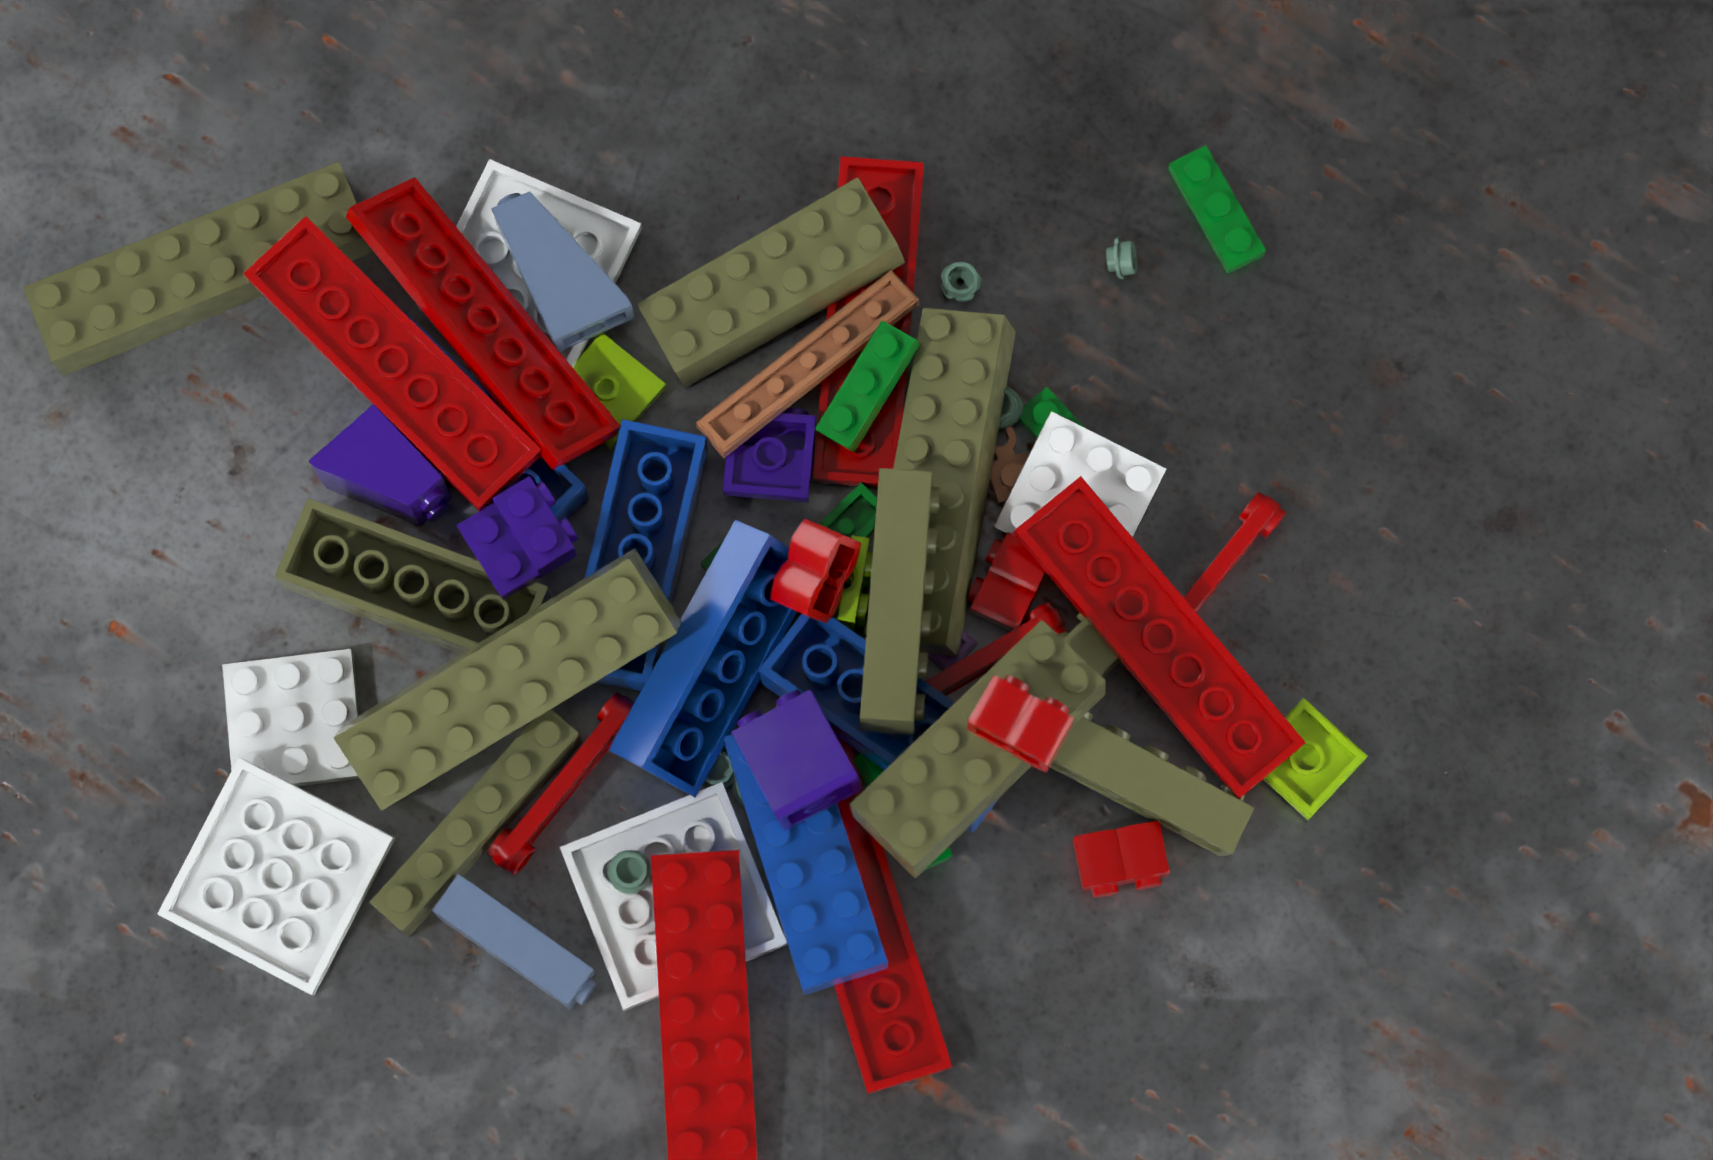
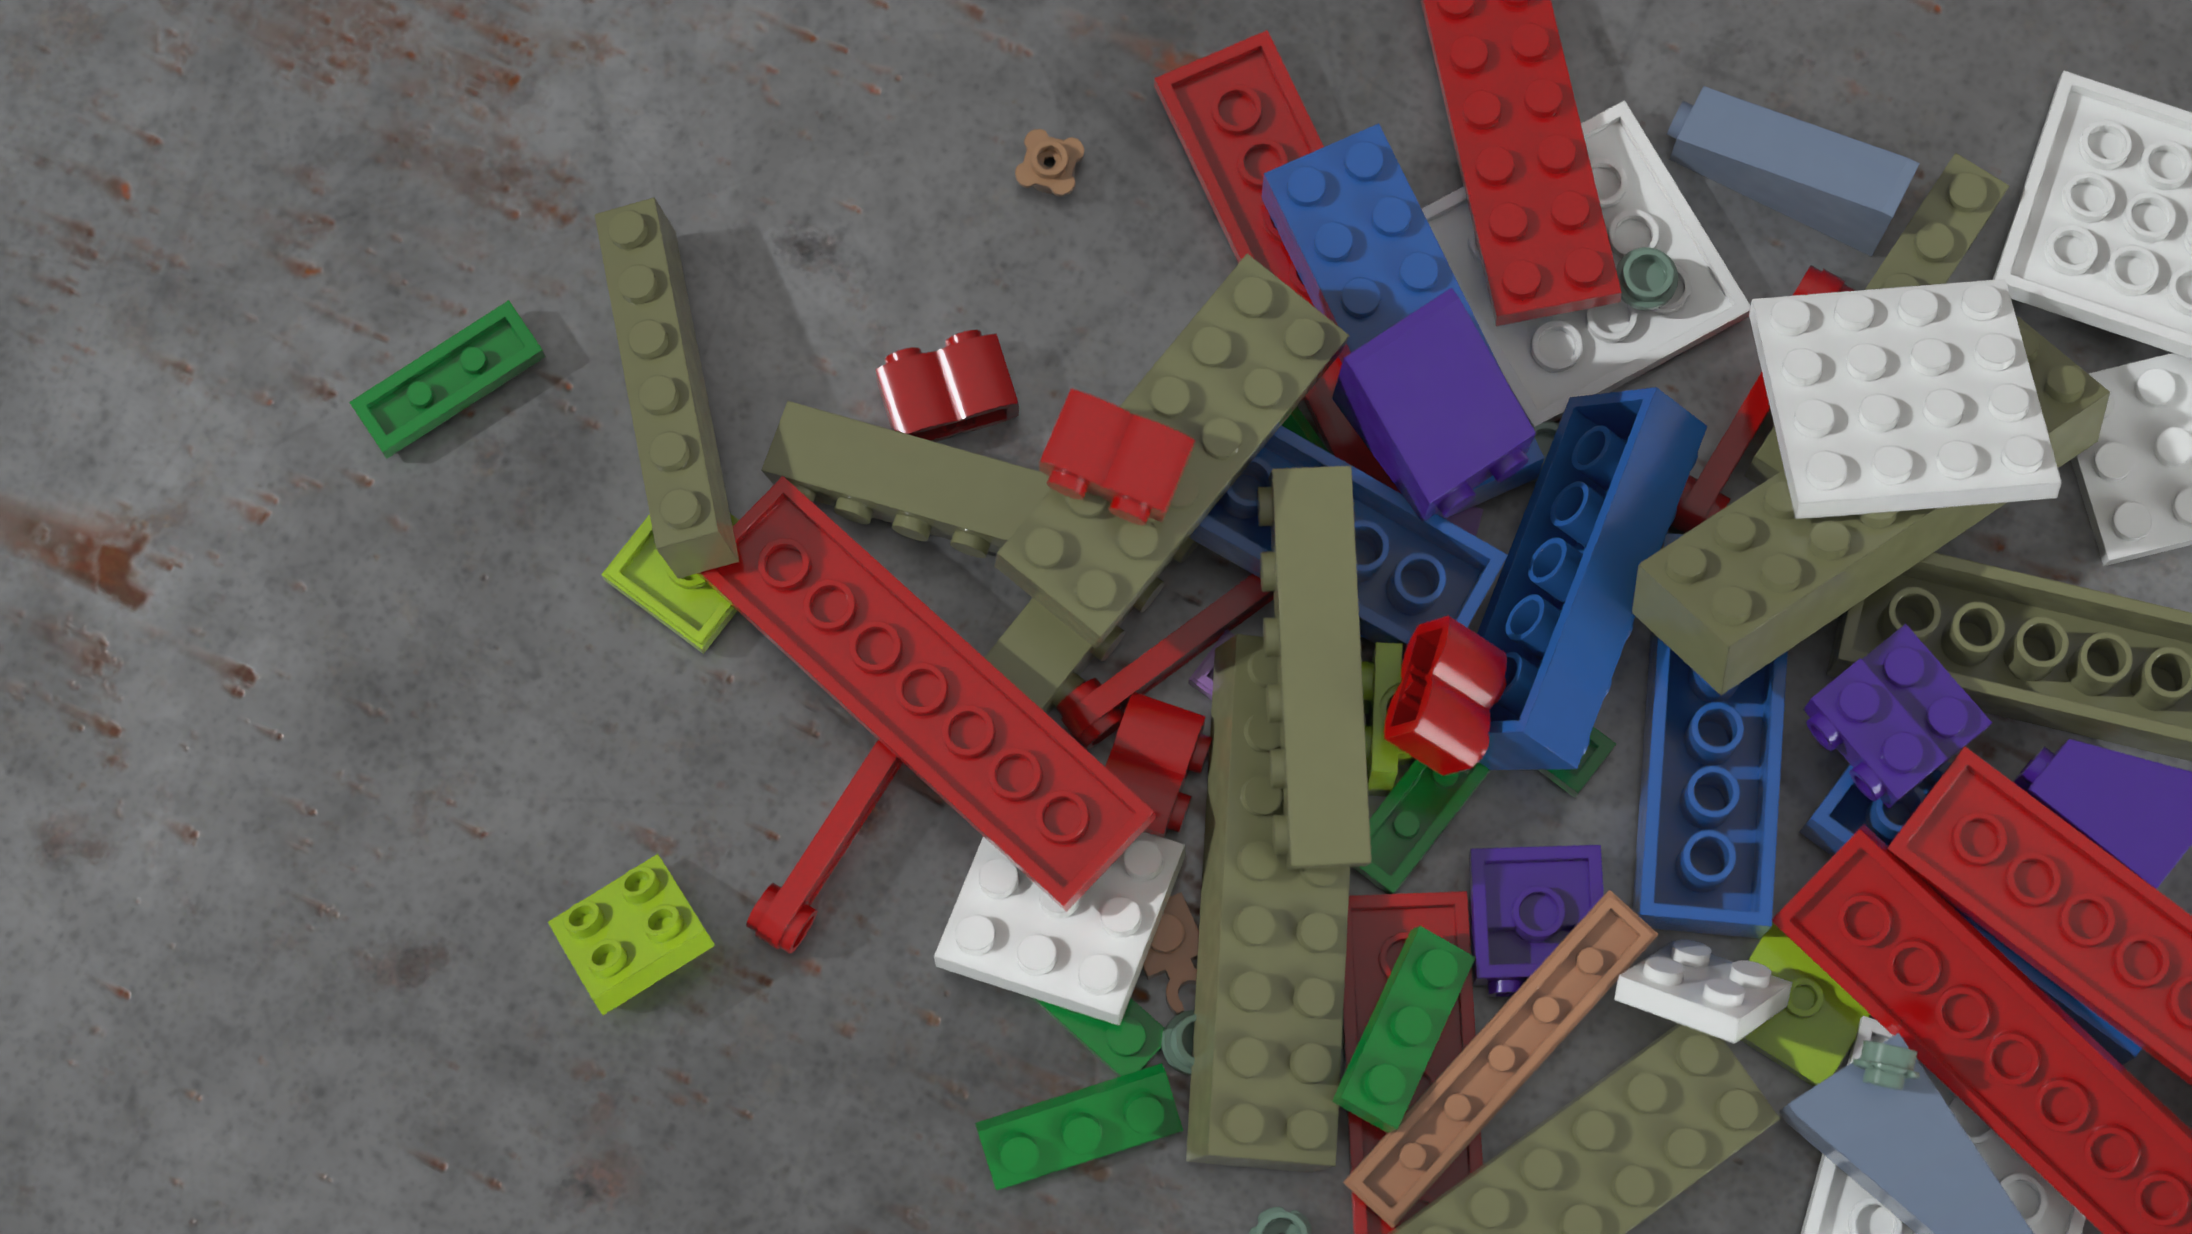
camera: 175 degrees right, 0 degrees up
none -> green plate [349,300,546,459]
none -> lime plate [548,854,715,1015]
none -> olive brick [594,197,739,578]
none -> green plate [975,1063,1183,1191]
none -> medium nougat plate [1015,129,1084,196]
none -> white plate [1614,939,1792,1043]
none -> white plate [1749,279,2061,519]
none -> sand green plate [1853,1041,1920,1090]

